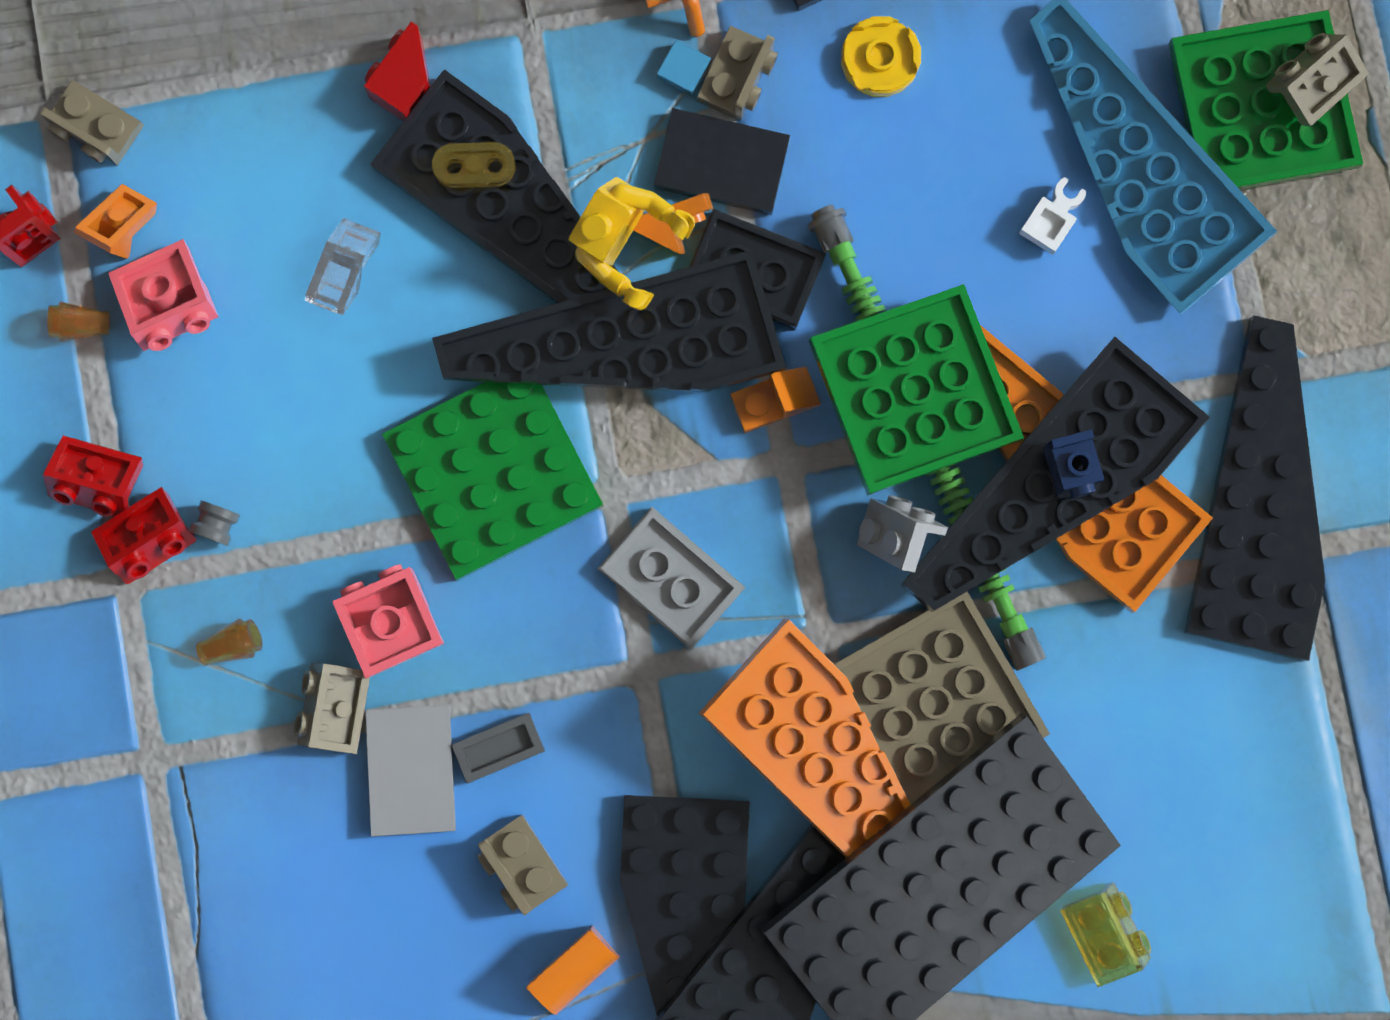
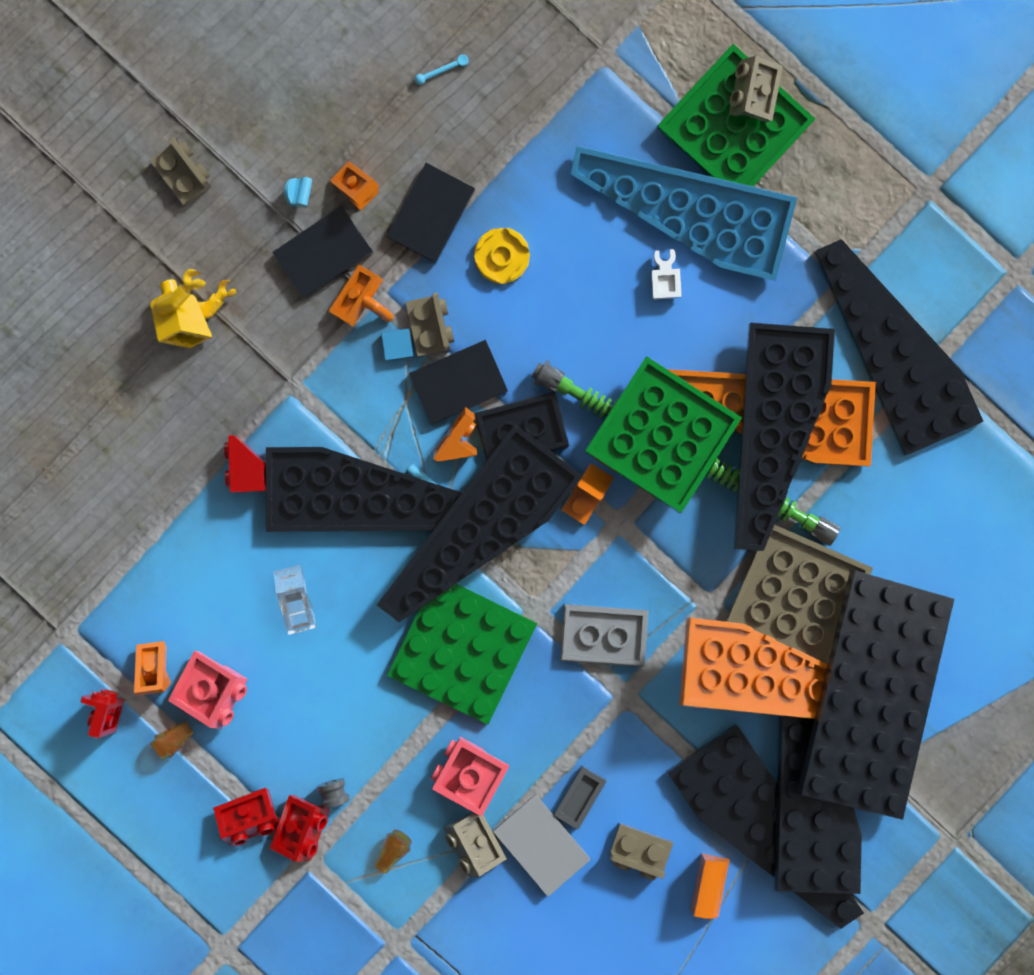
camera: 30 degrees left, 5 degrees up
dark tan bracket [39,80,144,166] -> none
clear yellow plate [432,142,516,188] -> none
yellow torso [568,177,695,310] -> none
light grey bracket [856,495,948,572] -> none
dark blue brick [1043,430,1104,499] -> none
clear yellow bracket [1060,882,1151,987] -> none

